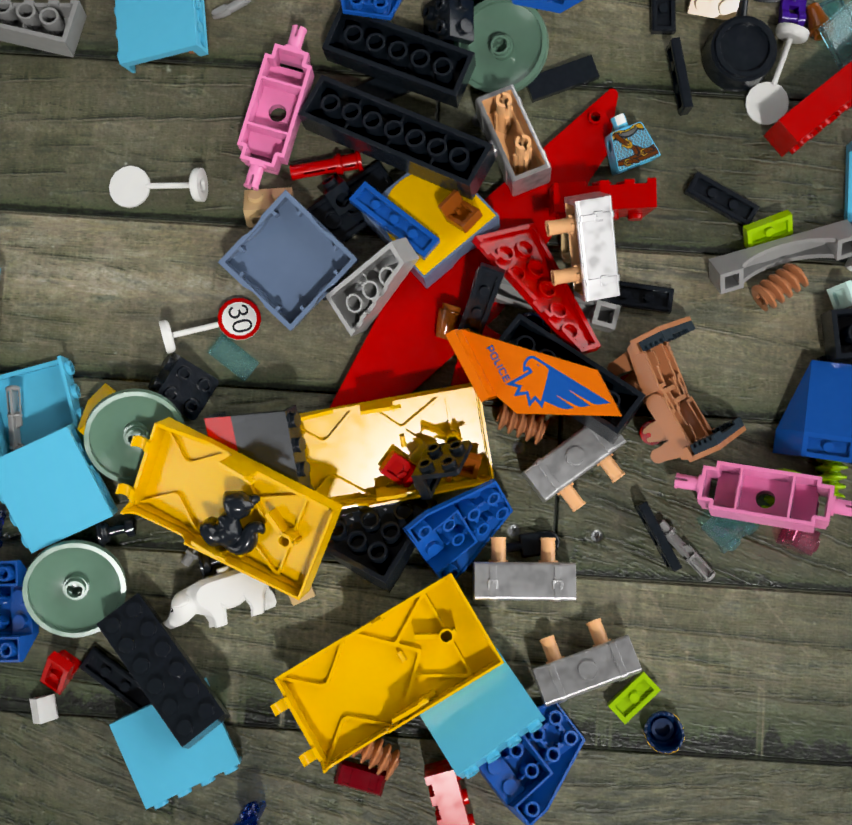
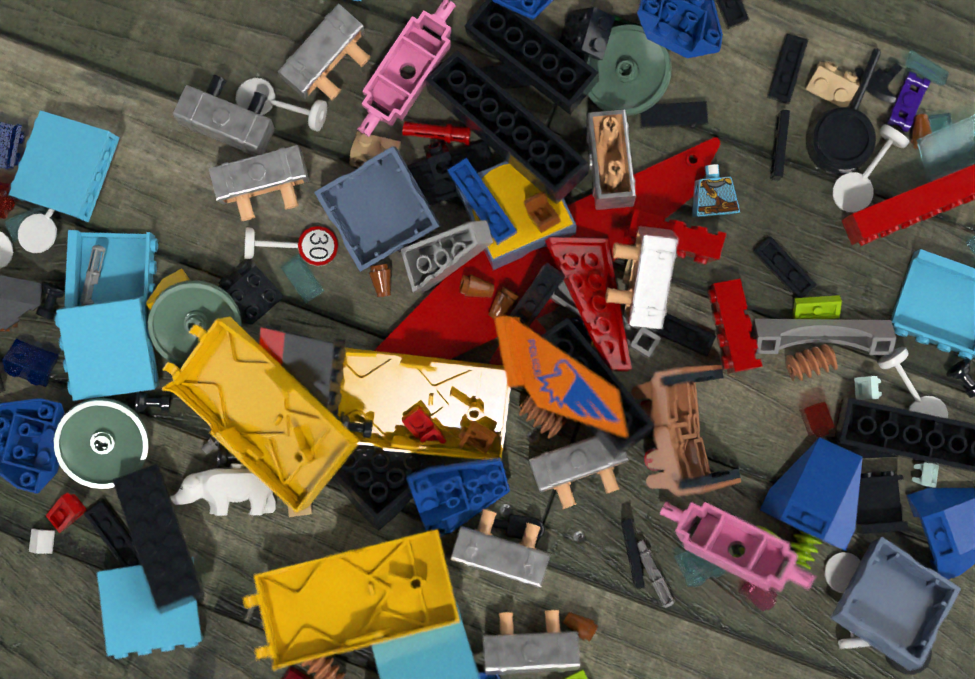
camera: 15 degrees right, 0 degrees up
black animal [199,491,266,555] -> none
black bracket [411,440,473,500] -> none
none -> flat silver piece [173,75,275,156]
none -> flat silver piece [209,145,310,221]
none -> flat silver piece [278,4,371,100]
none -> black piece [339,411,373,438]
none -> dark orange cone [368,263,391,297]
none -> dark orange cone [459,274,494,297]
none -> dark orange cone [563,611,599,642]
none -> red wedge [708,279,763,374]
none -> clear red brick [799,401,835,438]

